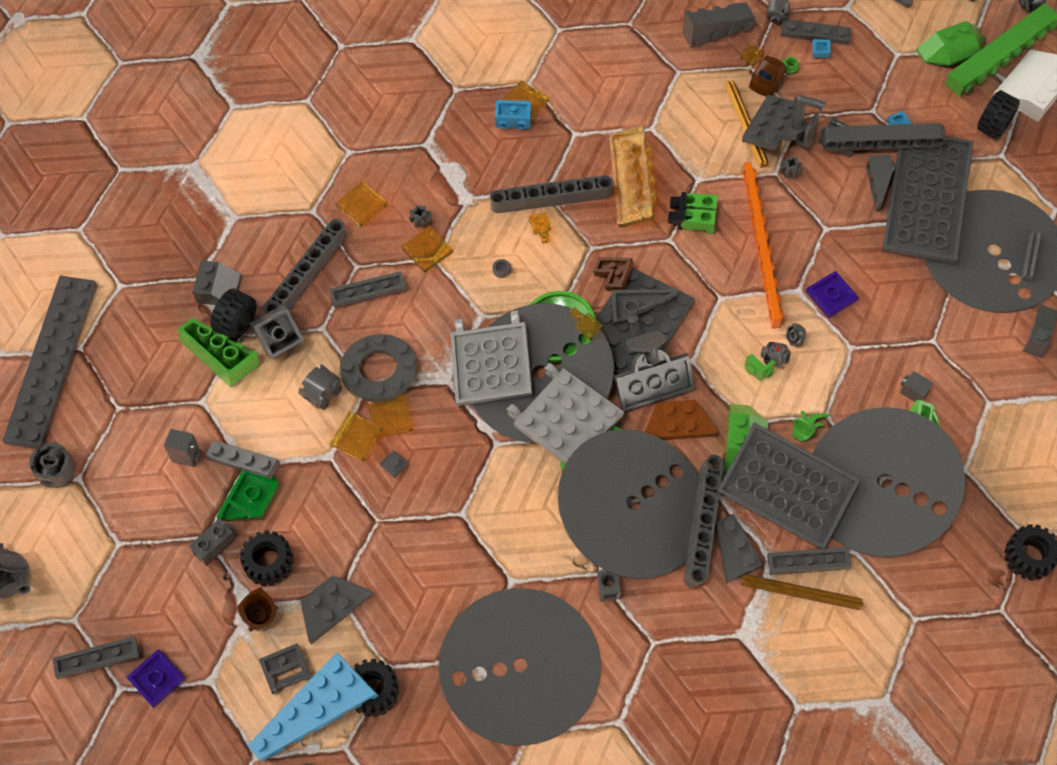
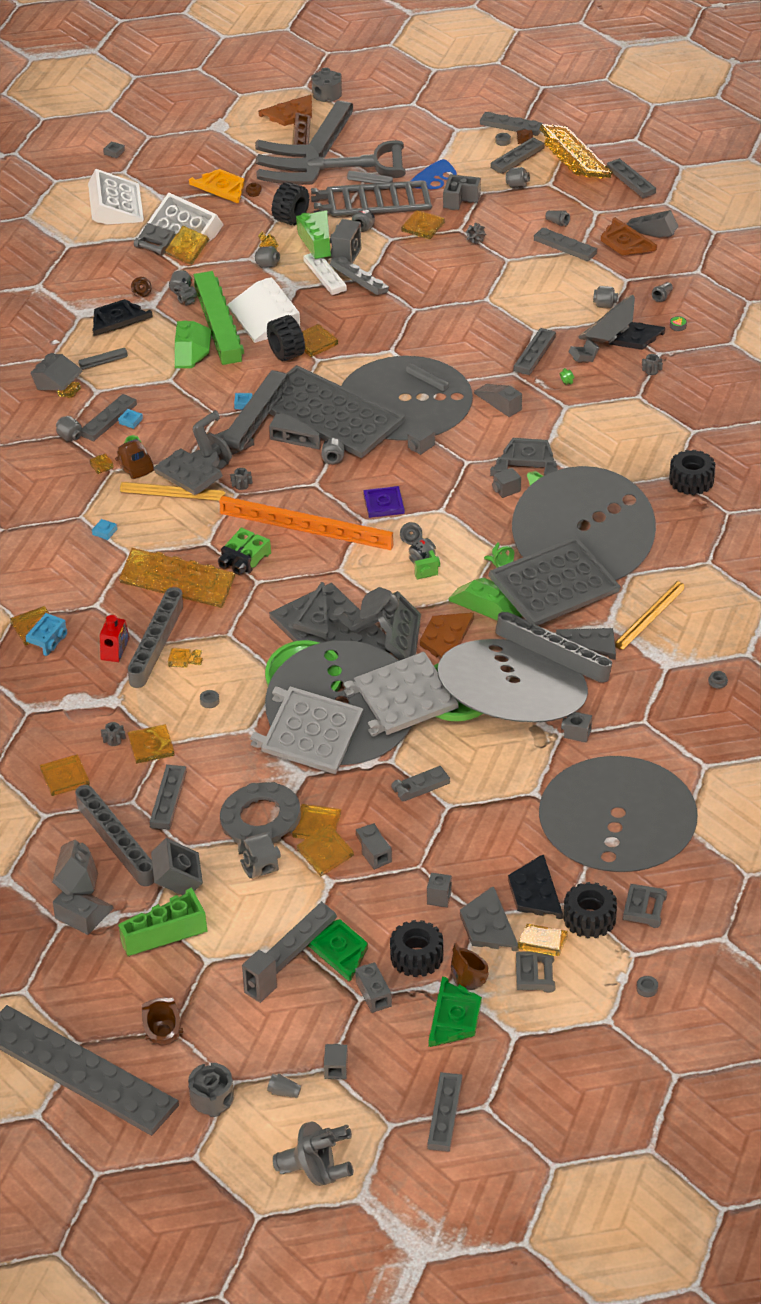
camera: 65 degrees left, 20 degrees down
dark purple tile [126,649,186,708] -> none
black tyre [210,288,257,340] -> none
dark azure wing [247,652,379,761] -> none
clear yellow plate [569,307,603,340] -> none
reddish brown plate [593,257,634,291] -> none
dark grey wedge [683,2,755,48] -> none
dark grey plate [767,547,851,575] -> none
none -> dark grey wedge [52,840,98,895]
none -> dark azure plate [92,519,117,540]
none -> red torso [99,615,130,663]
none -> reddish brown helmet [142,998,183,1045]
none -> dark grey gear [177,284,197,306]
none -> dark grey cone [267,1073,301,1098]
none -> clear yellow tile [302,324,338,357]
none -> dark grey head [321,438,345,465]
none -> dark grey brick [324,1044,348,1080]
none -> dark grey brick [361,833,392,870]
none -> dark grey plate [391,765,450,801]
none -> dark grey brick [407,424,435,455]
none -> dark grey brick [427,873,452,908]
none -> green wing [428,976,482,1047]
none -> dark grey wing [490,438,558,476]
none -> black wing [508,855,563,919]
none -> clear yellow tile [518,924,568,956]
none -> dark grey plate [623,884,667,928]
none -> dark grey plate [708,671,728,689]

